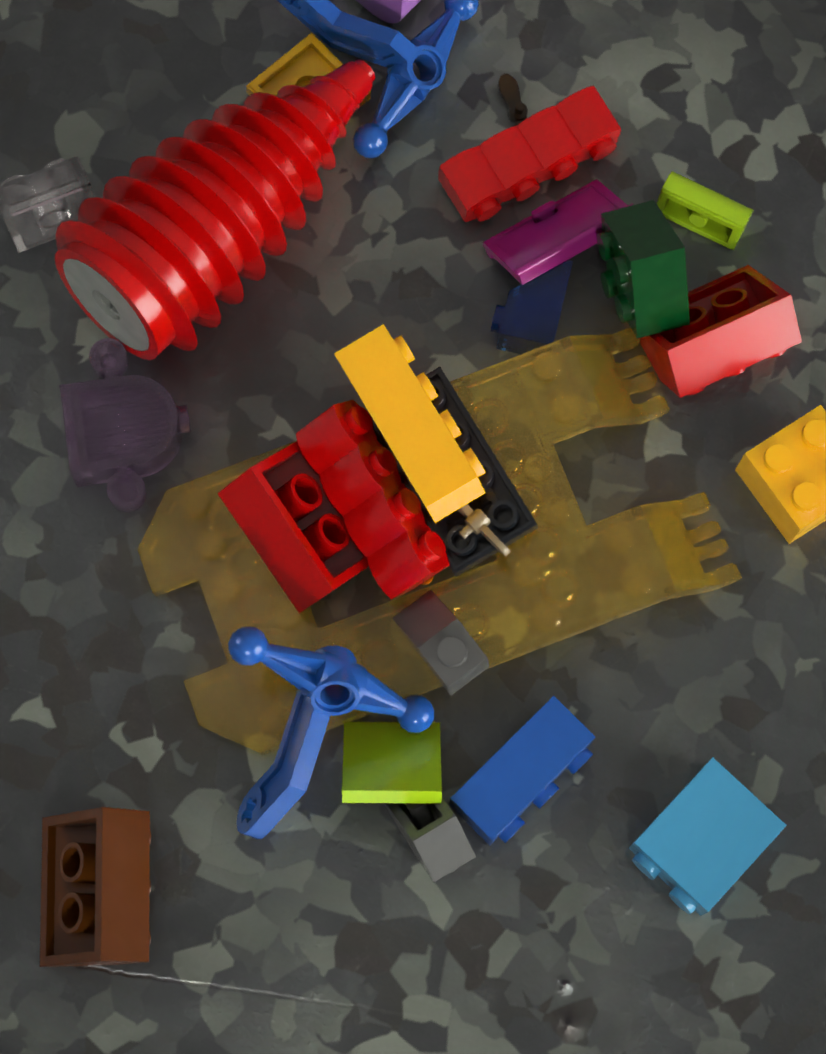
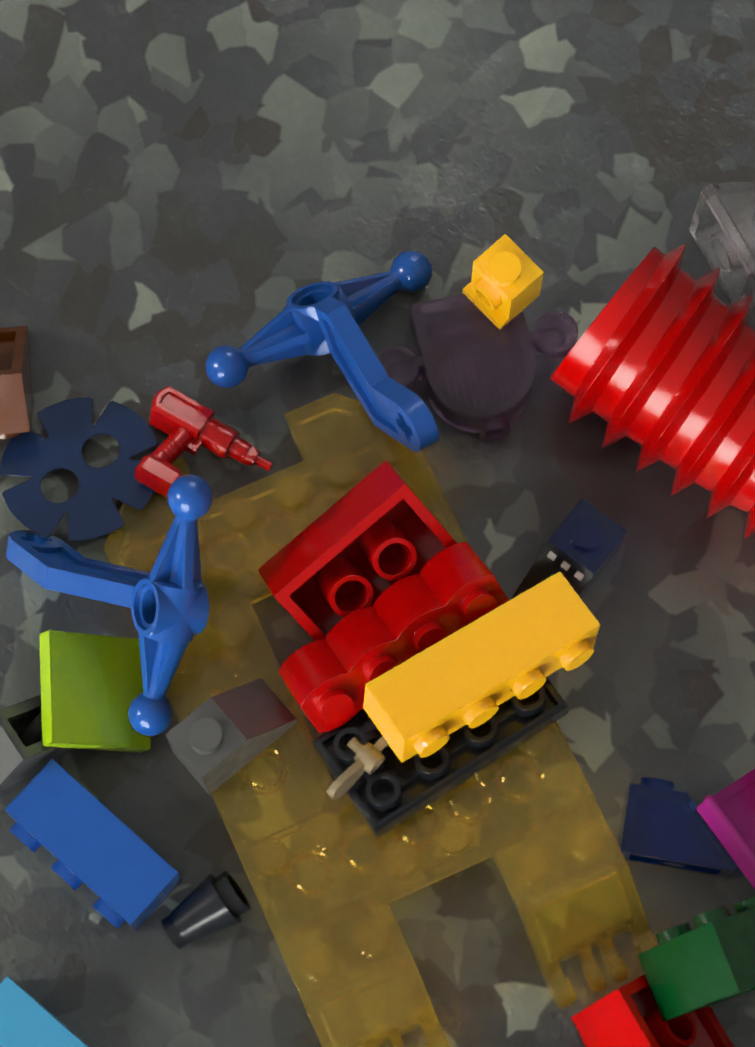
camera: 90 degrees right, 0 degrees up
none -> dark blue piece [0,397,158,541]
none -> red piece [134,386,274,498]
none -> black cone [161,871,251,949]
none -> blue piece [205,250,439,453]
none -> yellow brick [463,234,544,330]
none -> clear blue slope [512,498,627,599]

